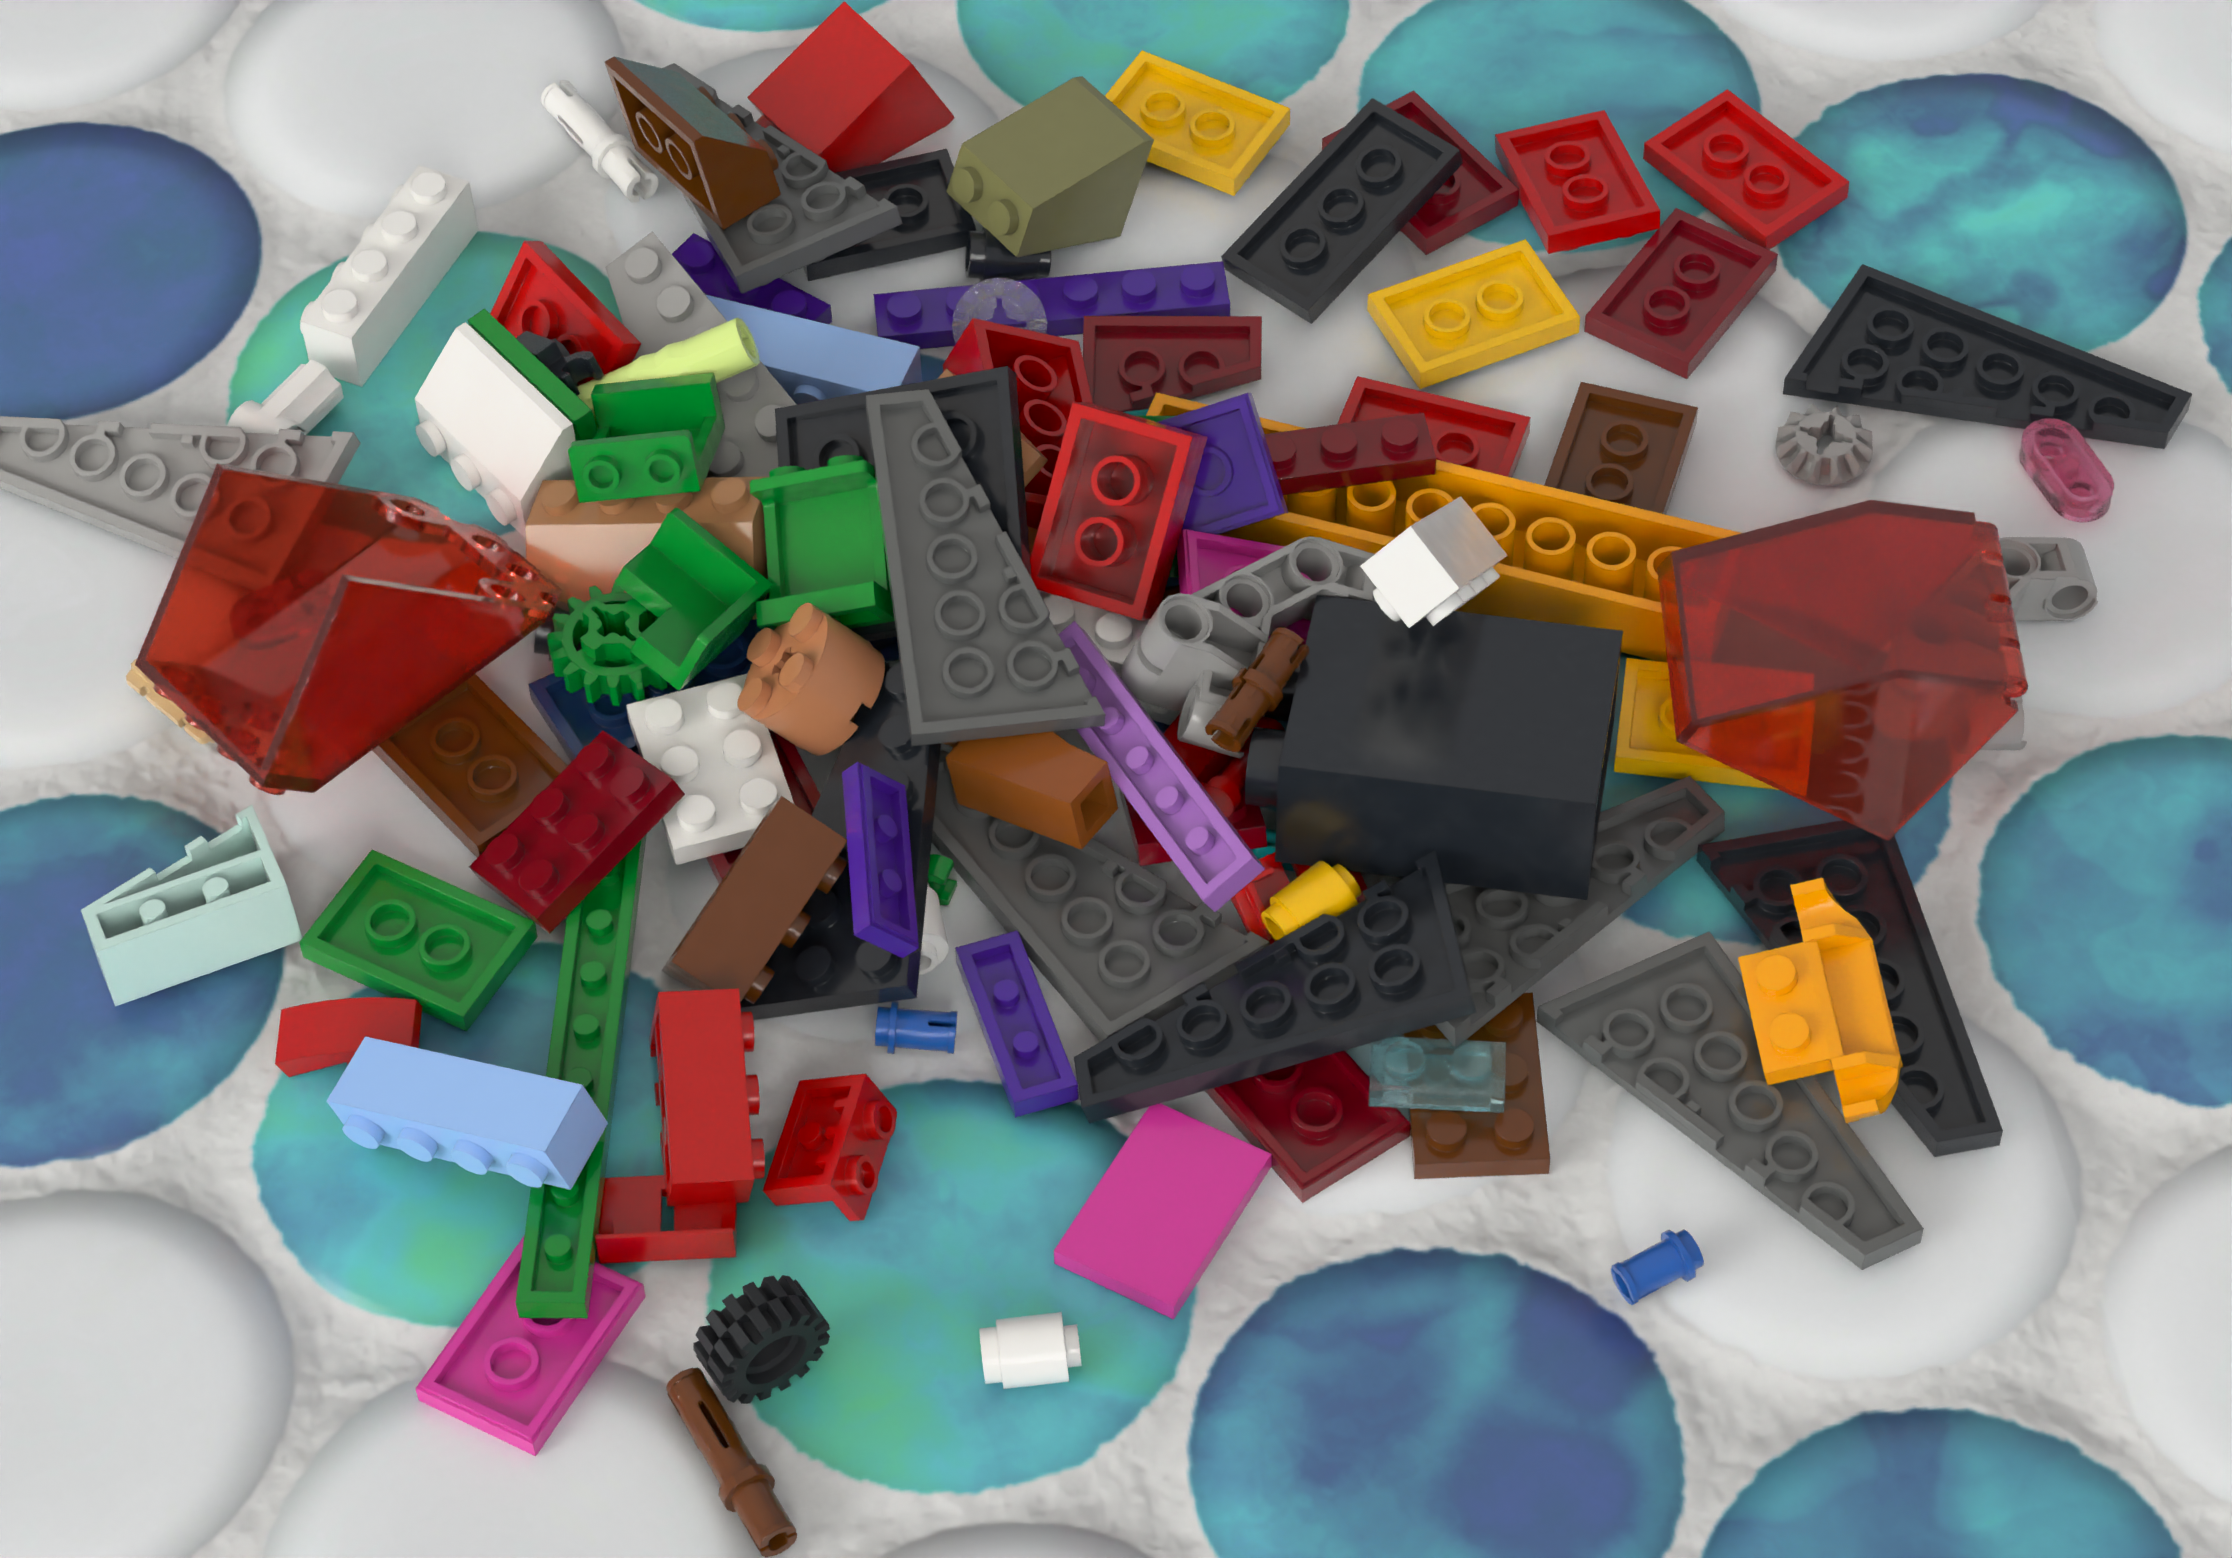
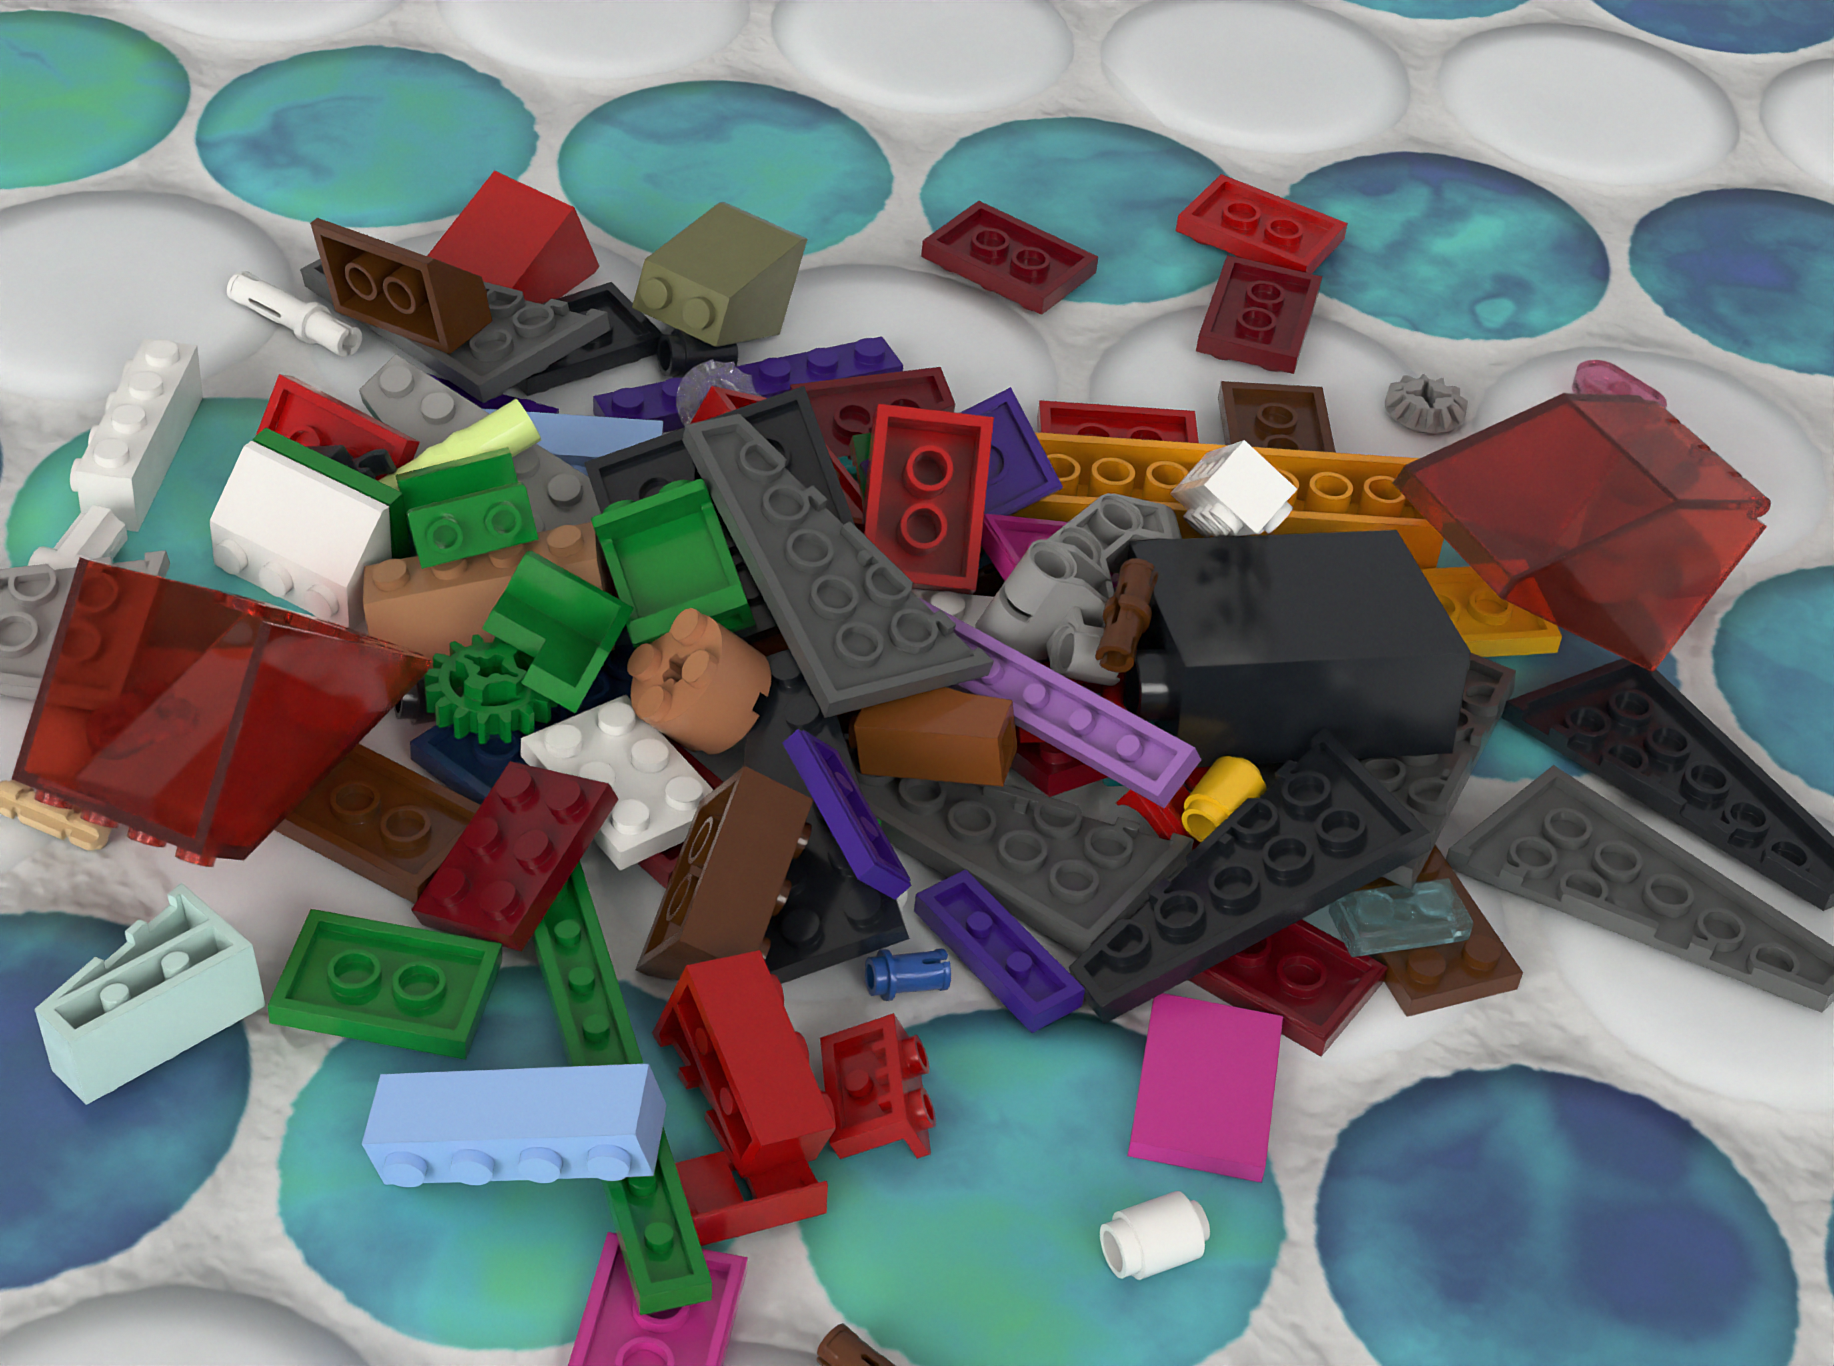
camera: 25 degrees left, 10 degrees down
red slope [275,997,423,1077] -> none
black tyre [693,1275,830,1404] -> none
yellow plate [1105,50,1290,196] -> none
black plate [1221,98,1463,324] -> none
dark red plate [1264,413,1436,495] -> none
yellow plate [1367,239,1580,389] -> none
red plate [1495,110,1660,254] -> none
blue pin [1611,1229,1704,1305] -> none
light orange plate [1738,878,1903,1123] -> none
black wing [1783,264,2192,449] -> none

